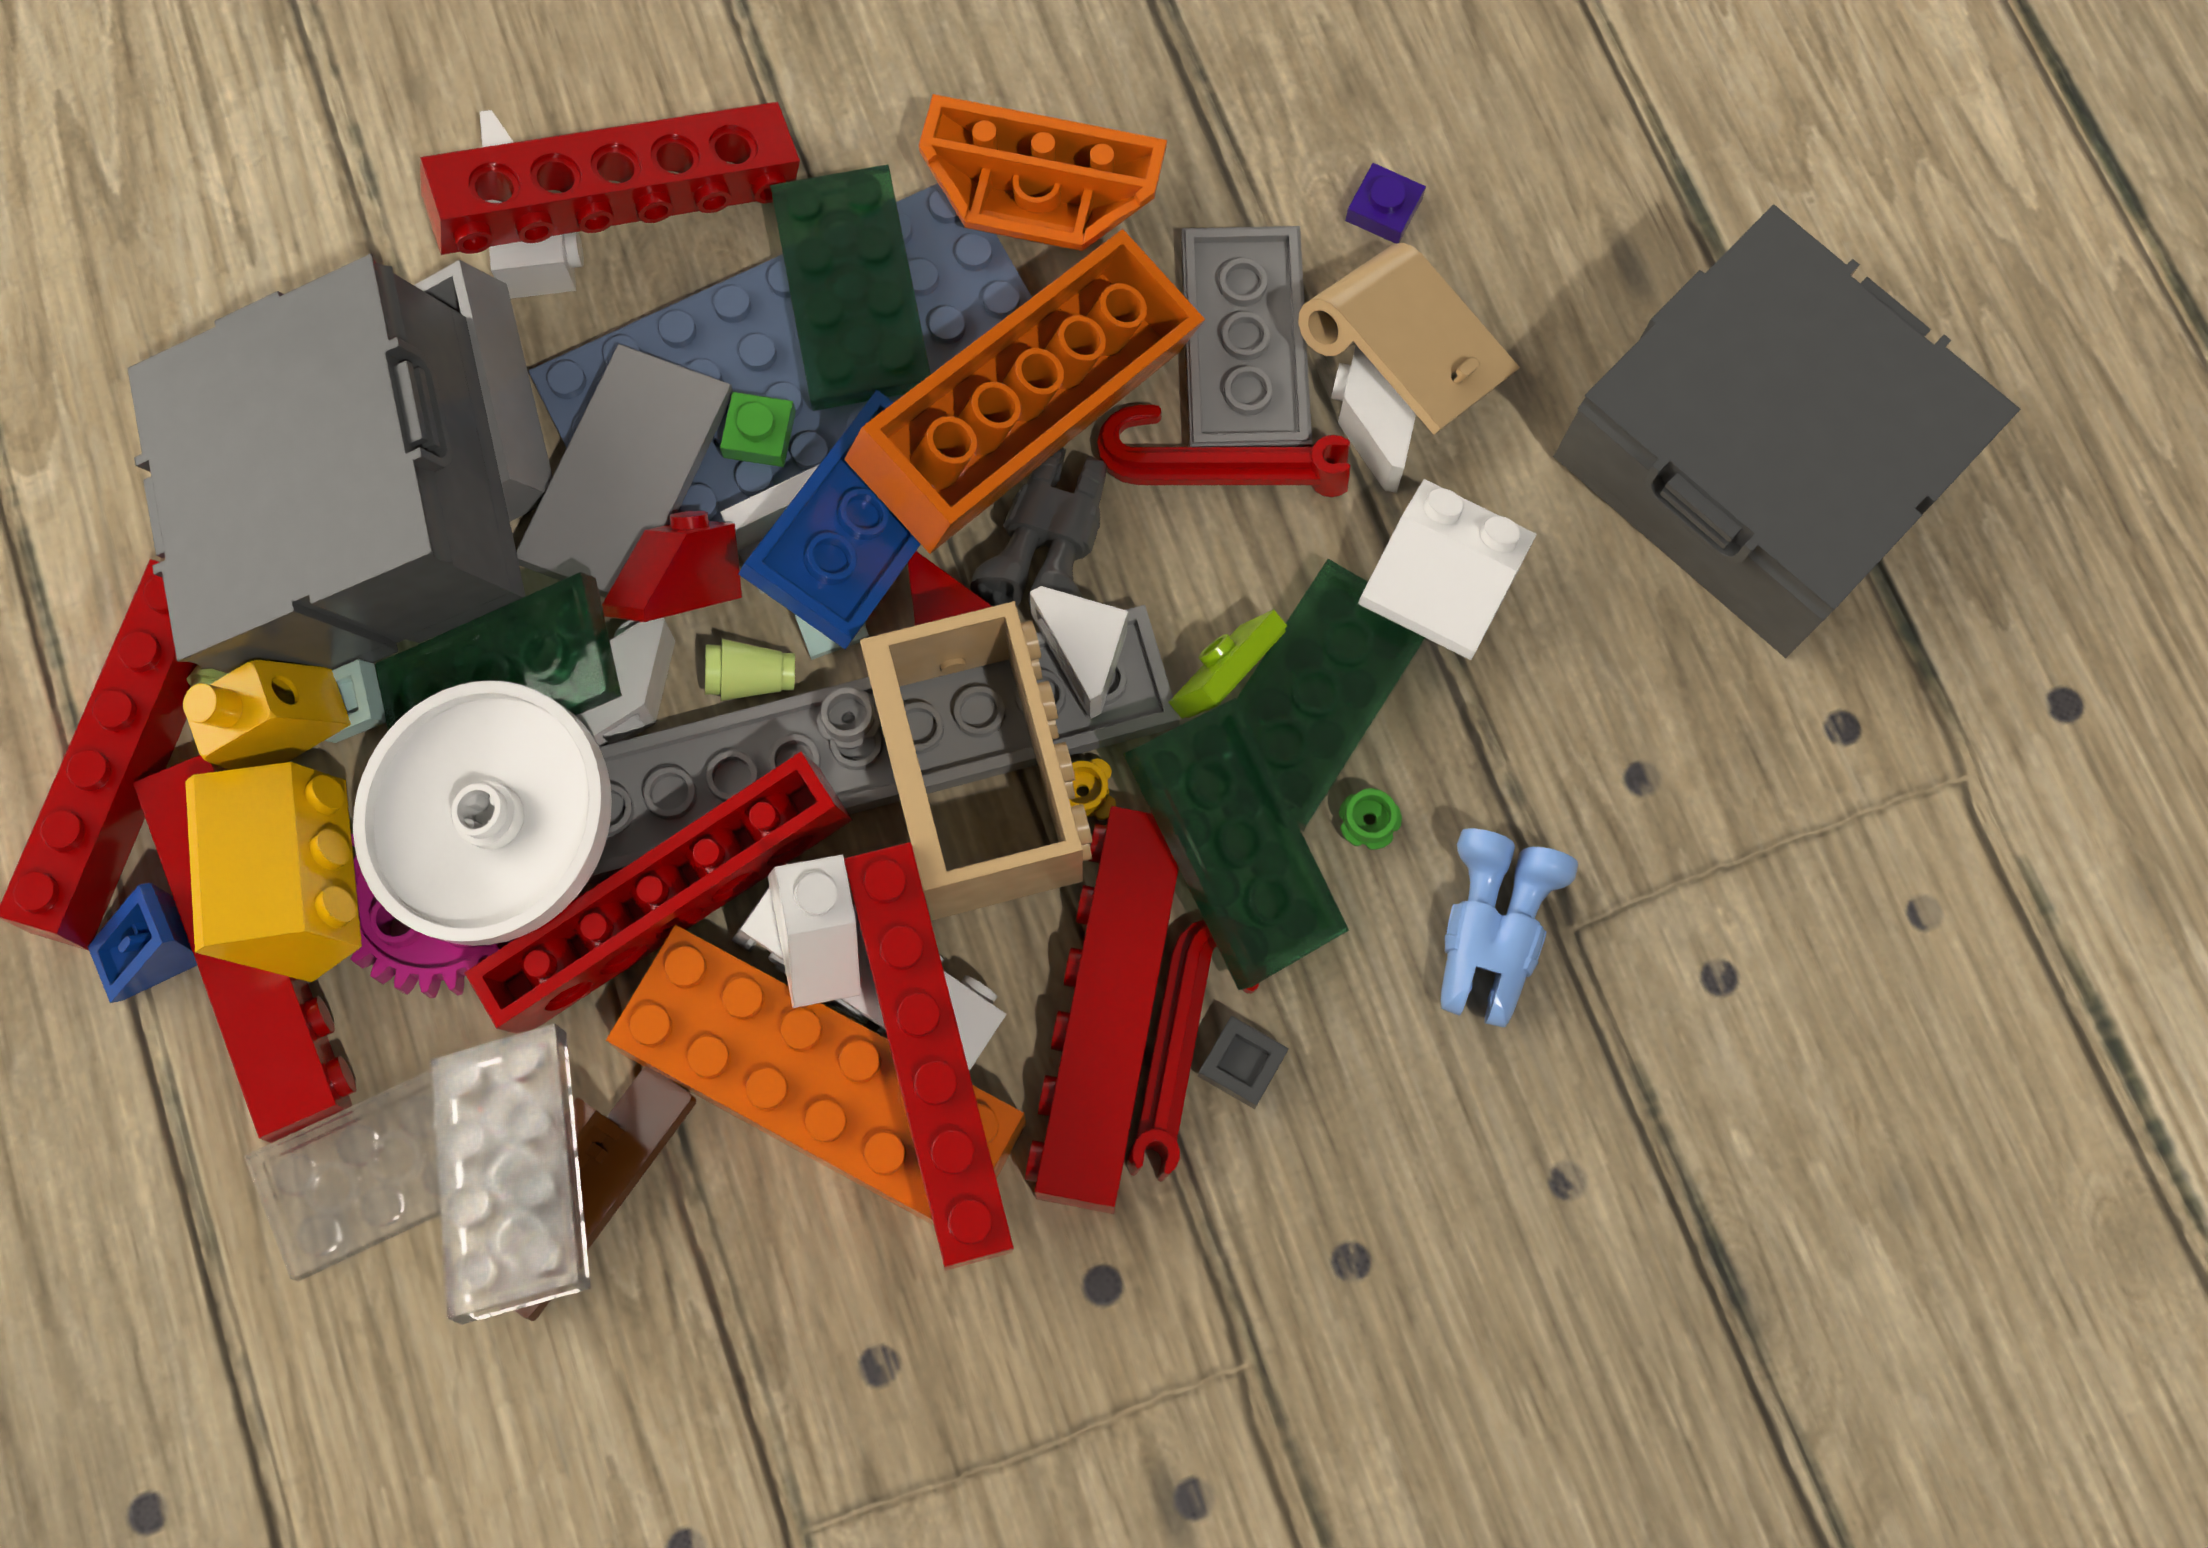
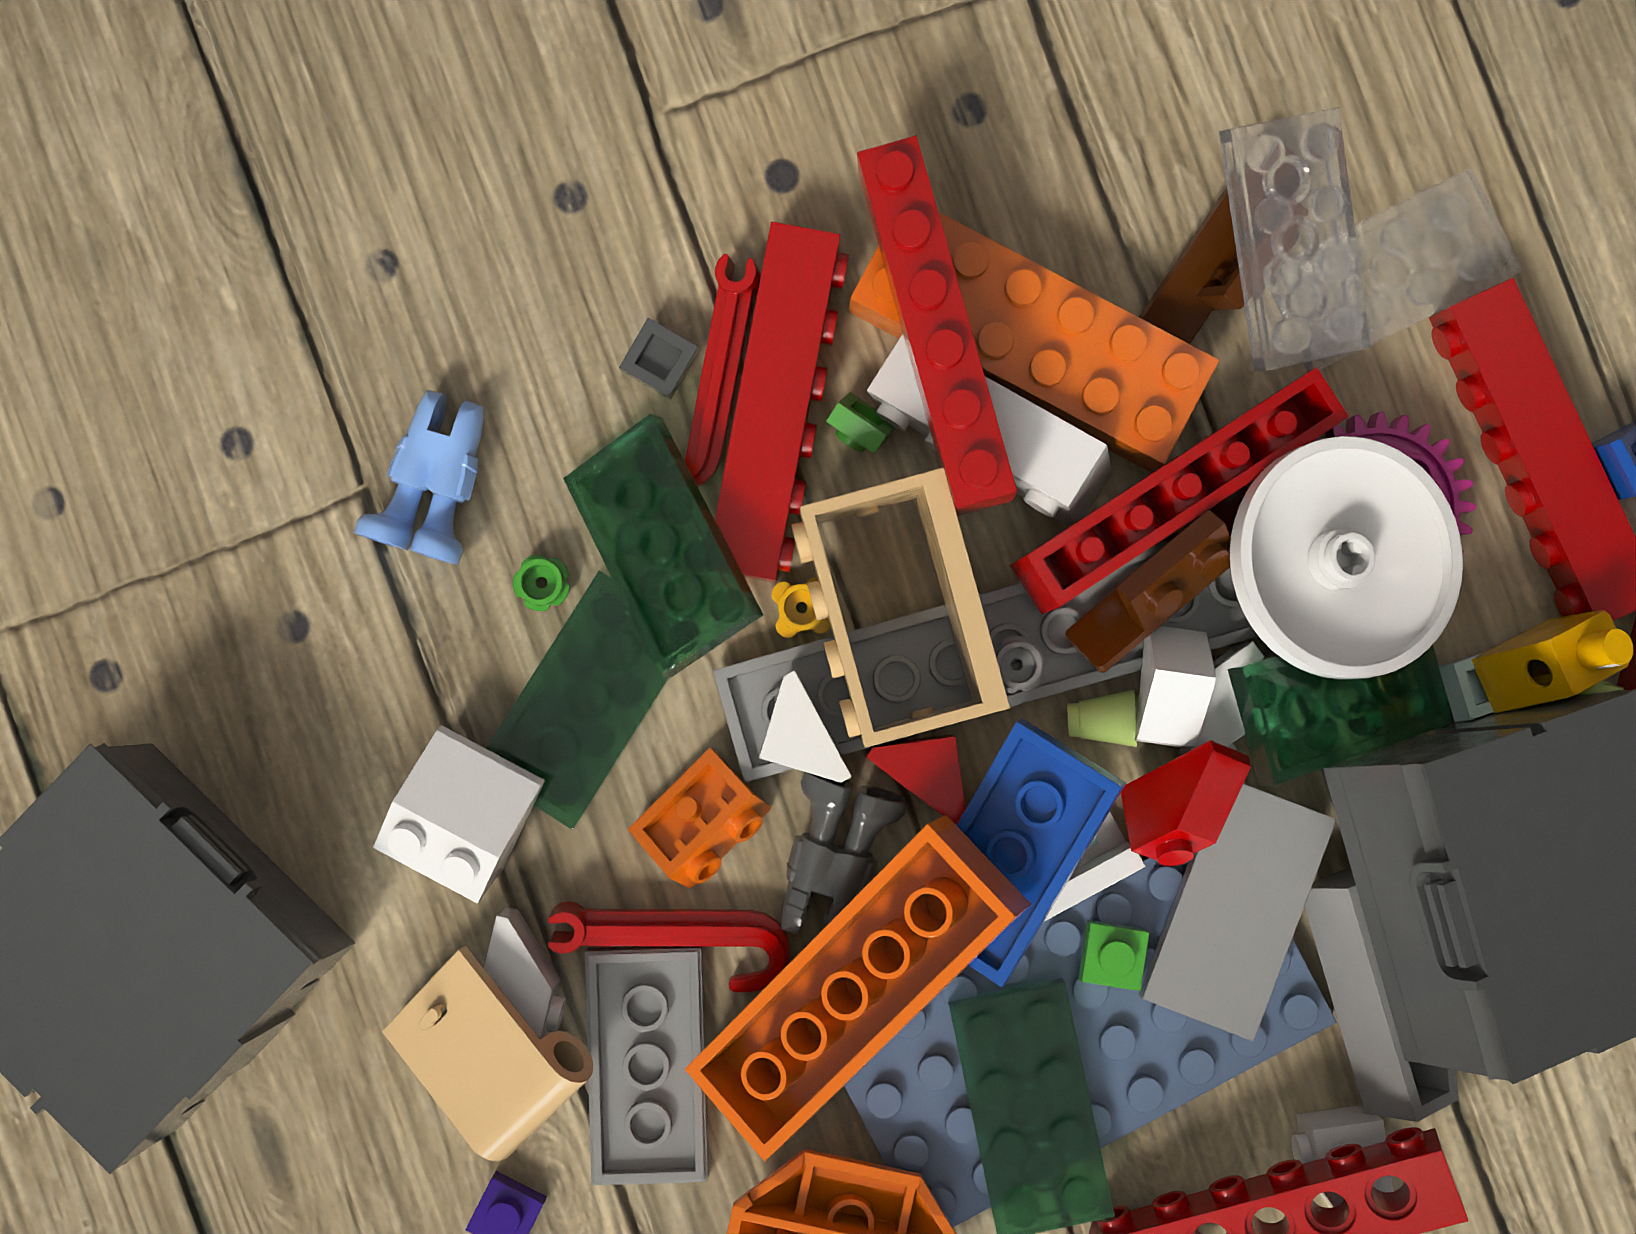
camera: 175 degrees right, 15 degrees up
yellow slope [185,762,362,983] -> none
white slope [768,854,861,1008] -> none
lime plate [1168,609,1287,719] -> none
none -> orange bracket [628,748,771,888]
none -> bright green plate [826,392,895,454]
none -> reddish brown bracket [1065,486,1248,673]
none -> white slope [1135,626,1216,749]

